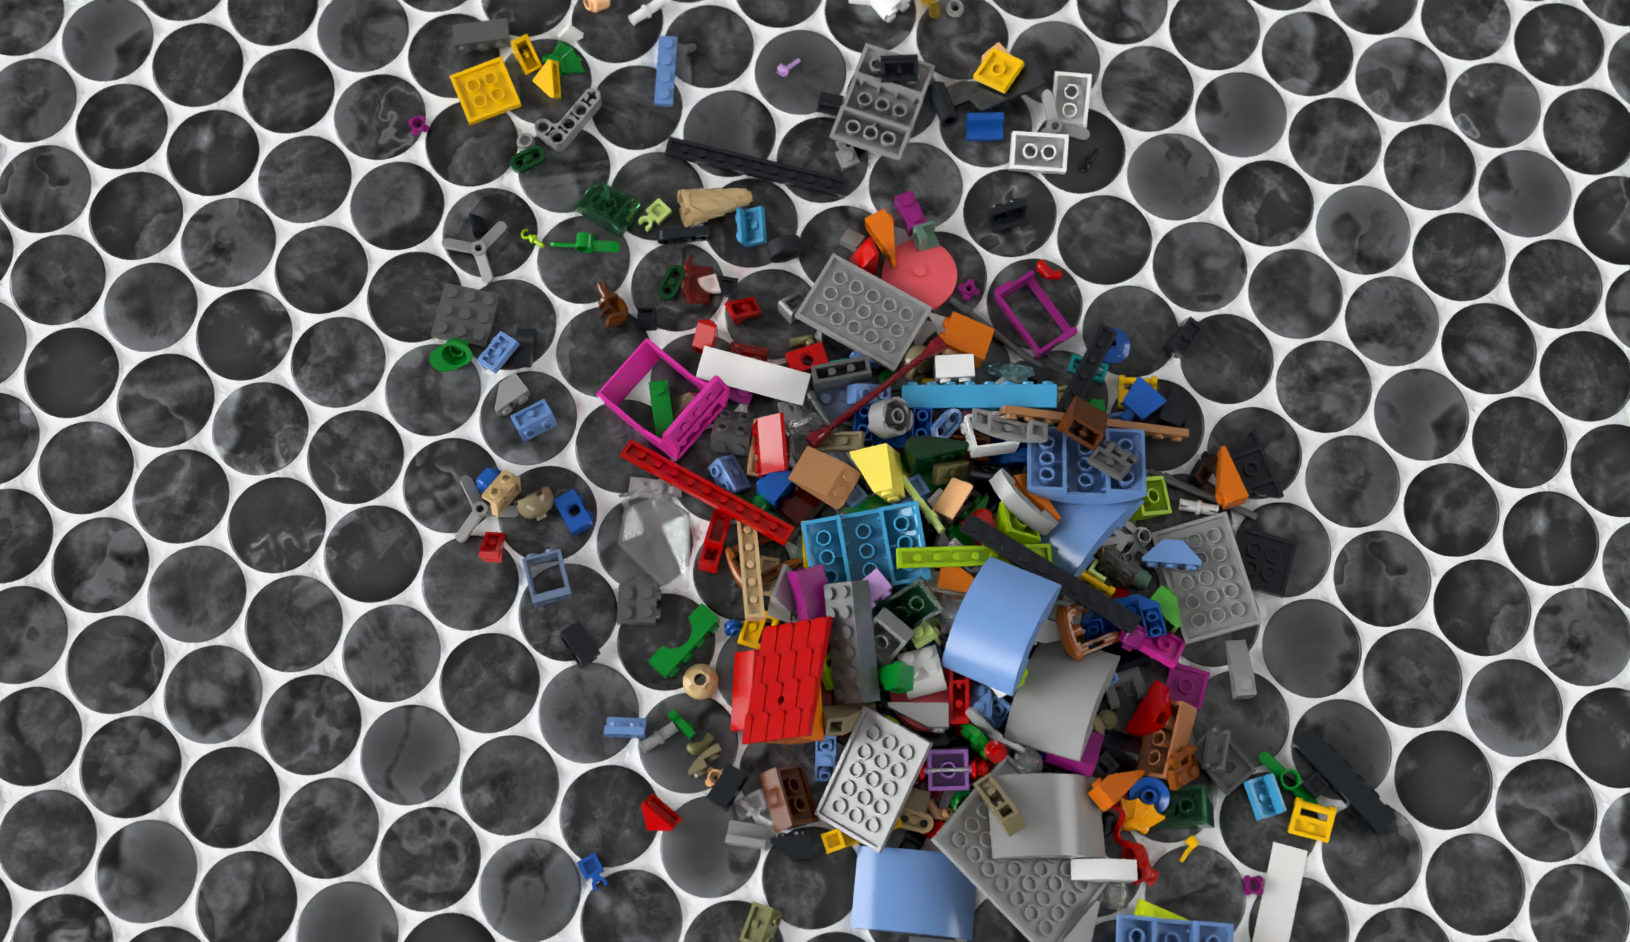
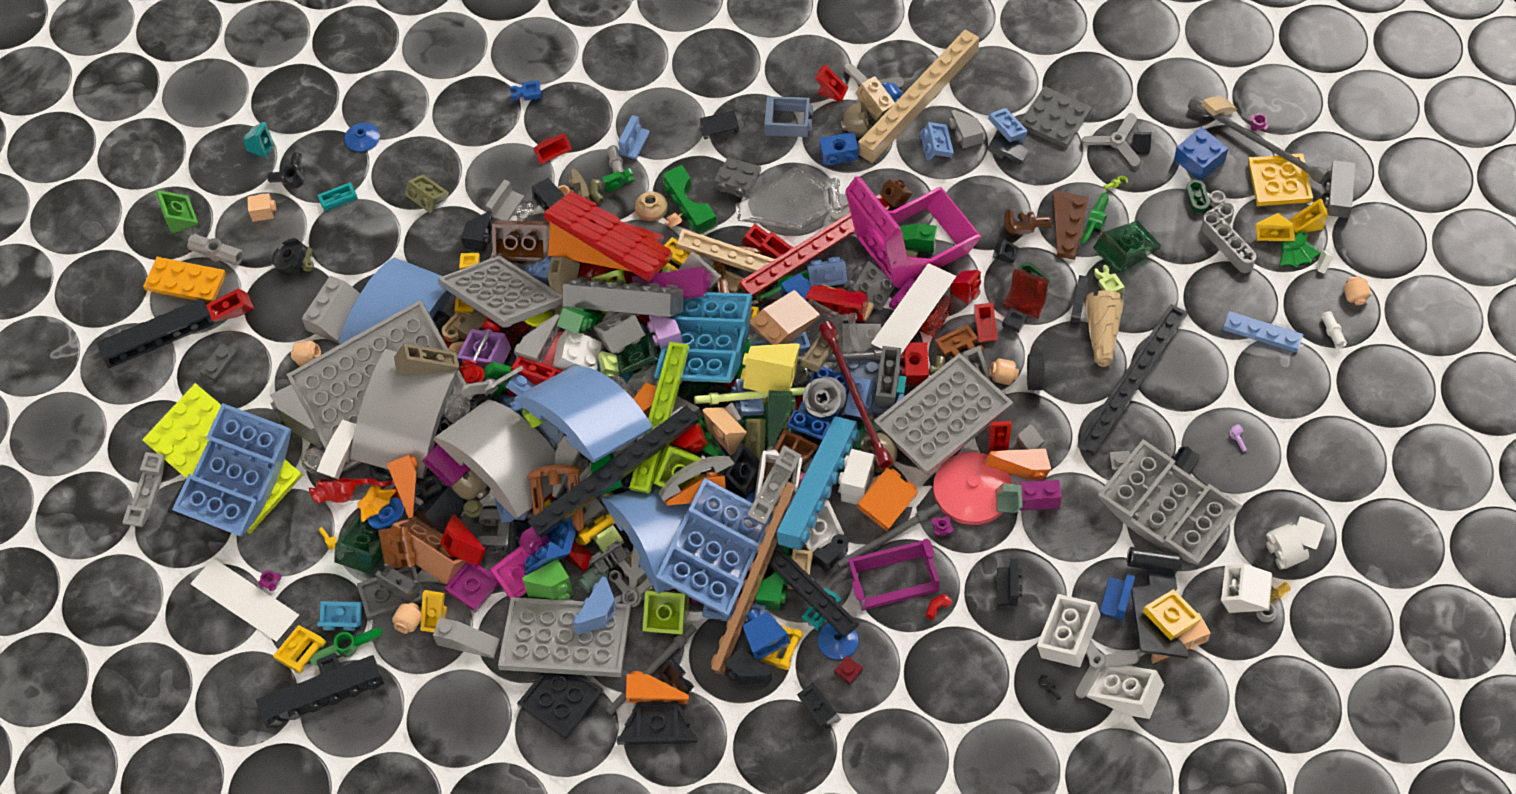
camera: 115 degrees right, 15 degrees down
green piece [429,337,473,372] -> none
white tile [697,274,721,294] -> none
dark azure bracket [735,206,767,248] -> none
black hinge [880,54,919,83] -> none
medium blue plate [930,408,963,441] -> none
clear light blue plate [987,361,1034,382] -> none
reddish brown slope [1056,396,1109,451] -> none
dark grey plate [1087,439,1139,482] -> none
white pin [1178,498,1219,516] -> none
none -> light nougat head [392,603,421,634]
none -> yellow slope [420,590,447,632]
none -> light nougat plate [664,212,683,228]
none -> dark red plate [834,656,863,685]
none -> tan brick [858,29,979,163]
none -> reddish brown brick [879,179,913,207]
none -> dark orange plate [935,324,984,362]
none -> light nougat head [989,358,1019,385]
none -> reddish brown wing [1053,190,1089,260]
none -> blue brick [1174,127,1228,180]
none -> dark grey hose [1188,95,1329,184]
none -> tan slope [1202,96,1237,116]
none -> white slope [1221,564,1272,613]

